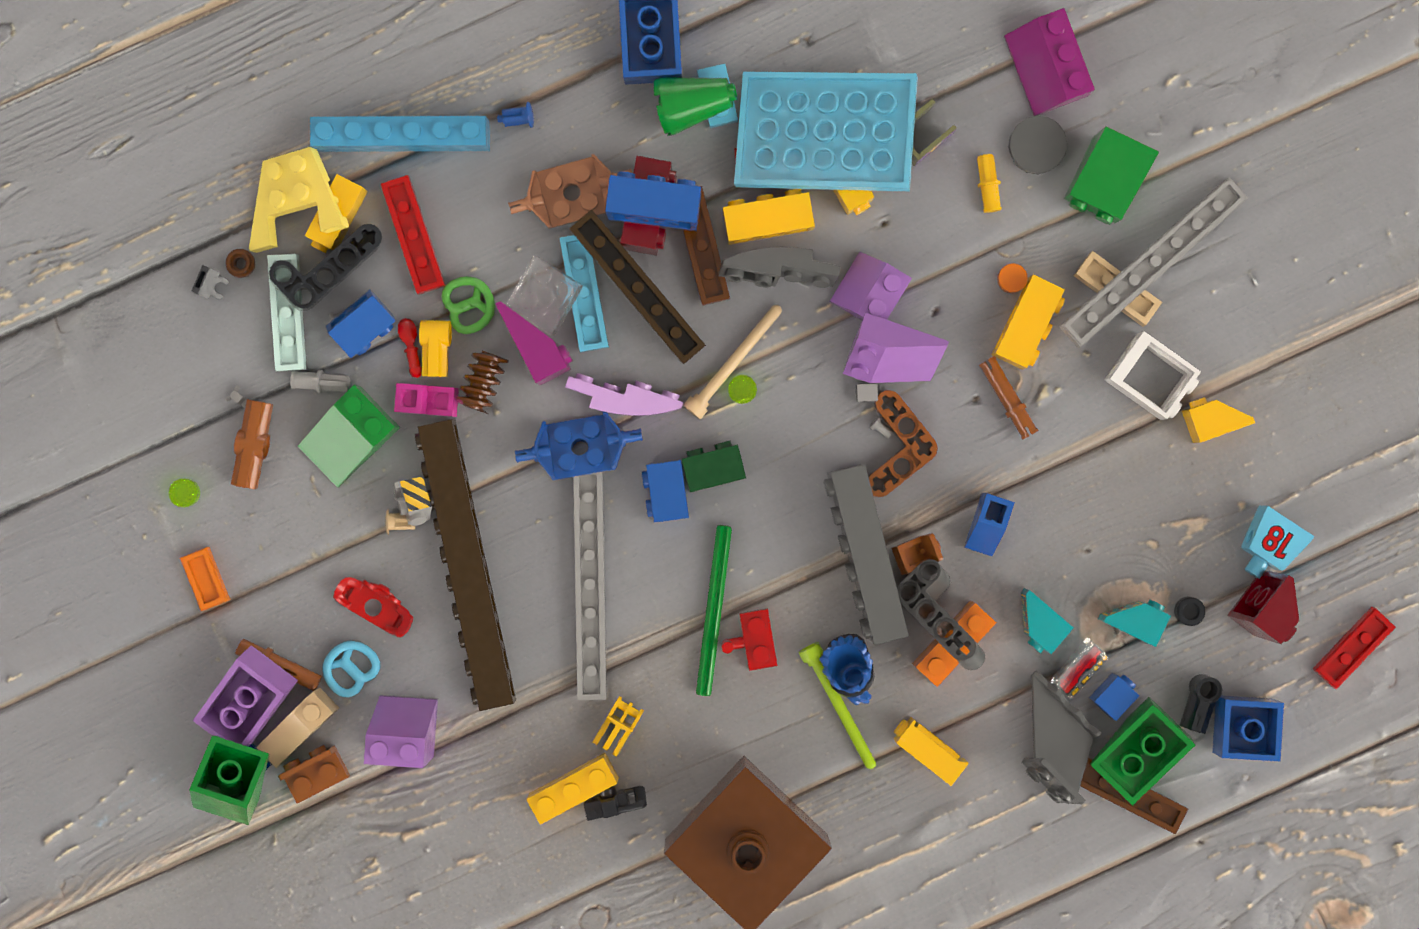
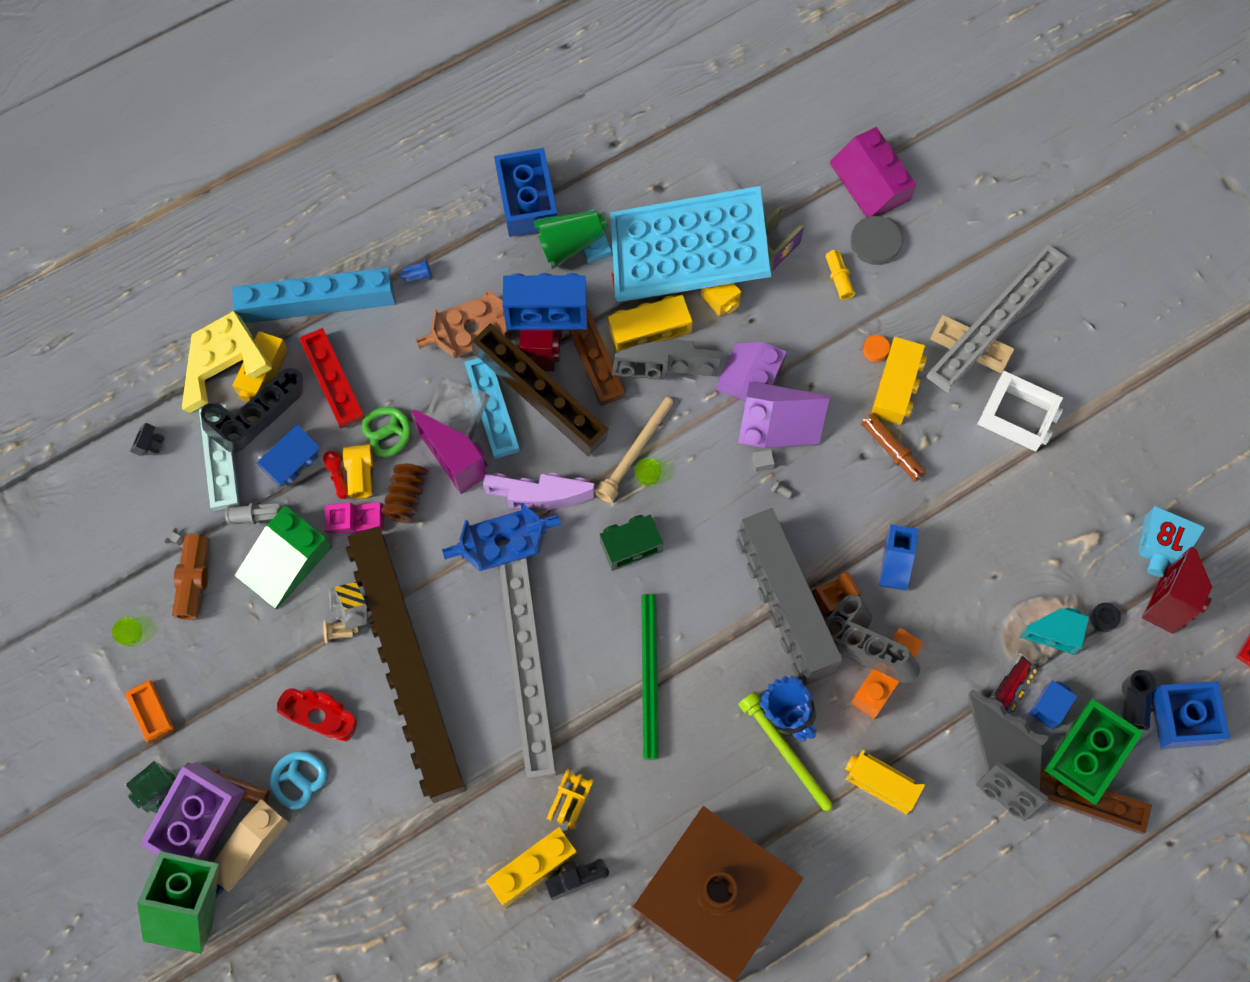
camera: 10 degrees left, 20 degrees down
reddish brown plate [226,249,255,278] -> none
dark orange bracket [278,745,350,804] -> none
medium lavender slope [364,696,438,768] -> none
blue brick [642,460,689,523] -> none
red plate [721,608,778,671] -> none
dark orange beam [868,390,938,497] -> none
teal slope [1021,588,1074,654] -> none
green slope [1064,126,1159,225] -> none
yellow slope [1182,397,1255,443] -> none
none -> clear green brick [125,761,176,814]

